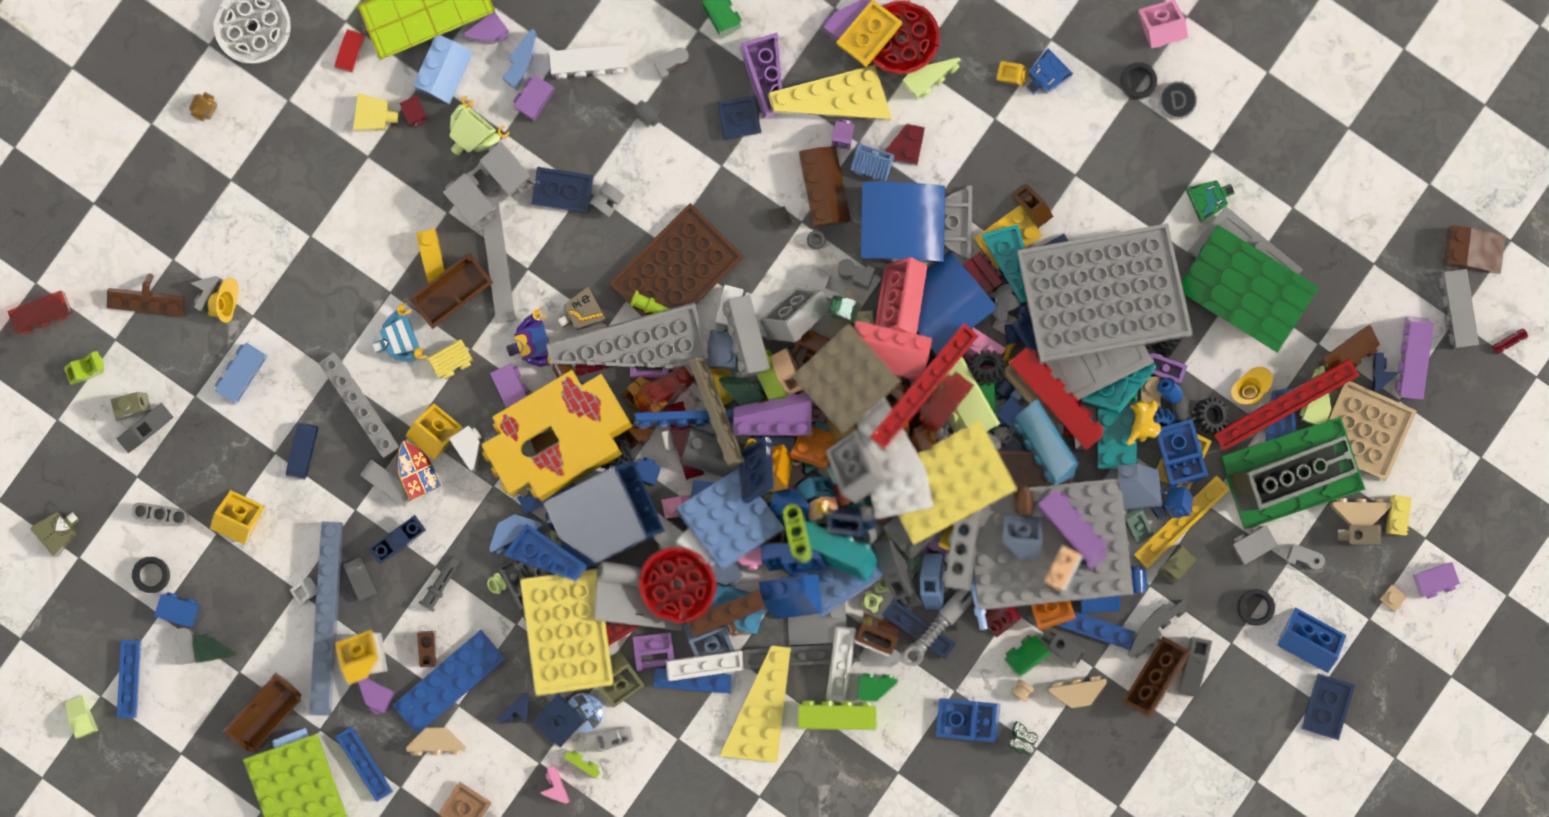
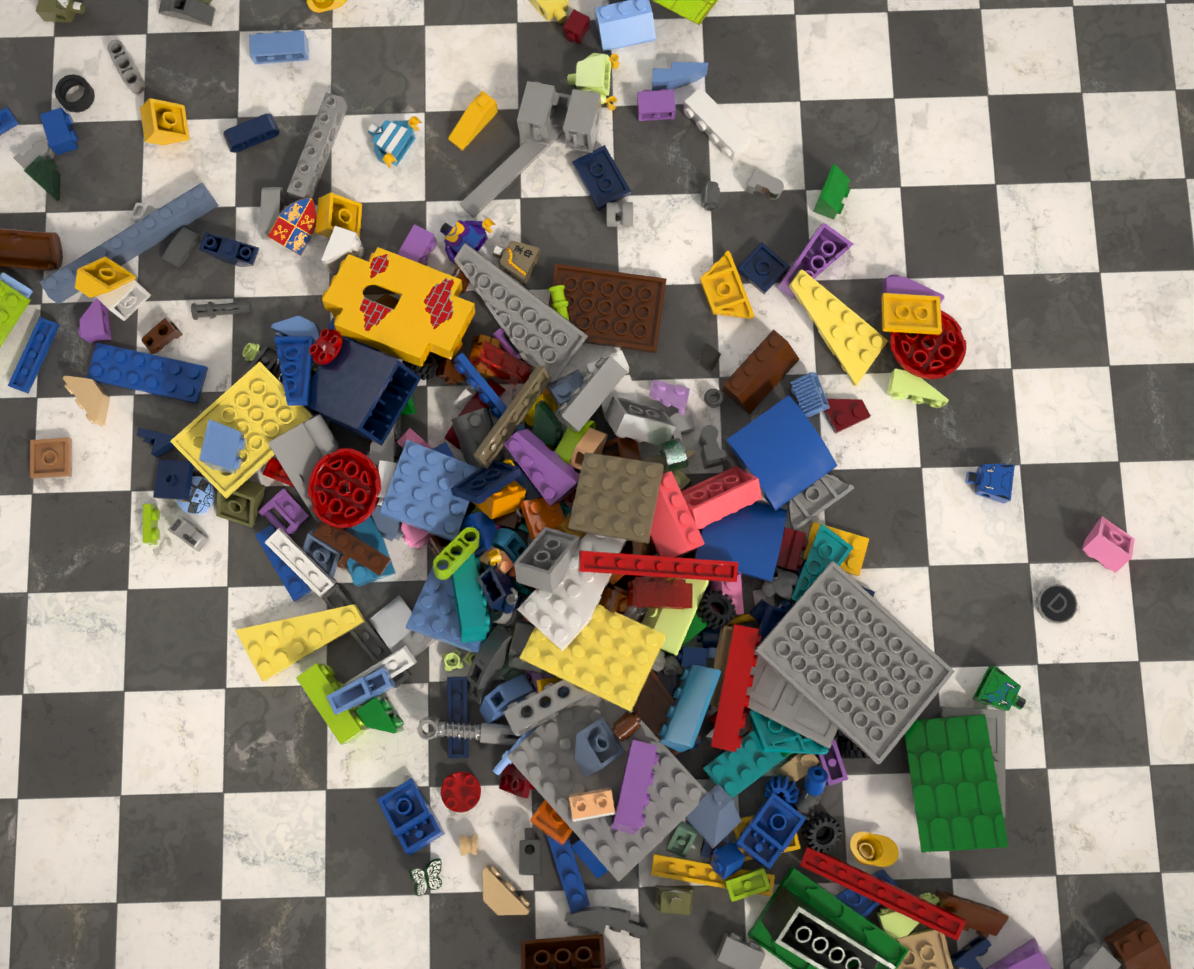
camera: 55 degrees right, 5 degrees down
reddish brown container [409,253,493,330] -> none
light yellow brick [428,339,473,380] -> none
medium lavender slope [464,12,509,44] -> none
bright pink slope [540,766,570,804] -> none
dark red axle [575,364,613,376] -> none
blue brick [634,457,661,485] -> none
blue slope [759,575,822,619] -> none
blue slope [760,544,827,575] -> none
medium lavender slope [831,119,854,150] -> none
reddish brown piece [854,613,899,657] -> none
yellow bracket [996,61,1029,87] -> none
green slope [1004,635,1051,678] -> none
reddish brown slope [1012,184,1054,228] -> none
black tyre [1120,62,1157,100] -> none
yellow animal [1126,400,1161,445] -> none
blue brick [1131,566,1147,593] -> none
none -> medium blue slope [199,420,246,474]
none -> red dish [309,328,342,365]
none -> medium blue slope [326,668,396,715]
none -> red dish [441,771,481,813]
none -> lavender wing [649,380,690,415]
none -> yellow wing [700,251,755,319]
none -> lime plate [724,867,771,902]

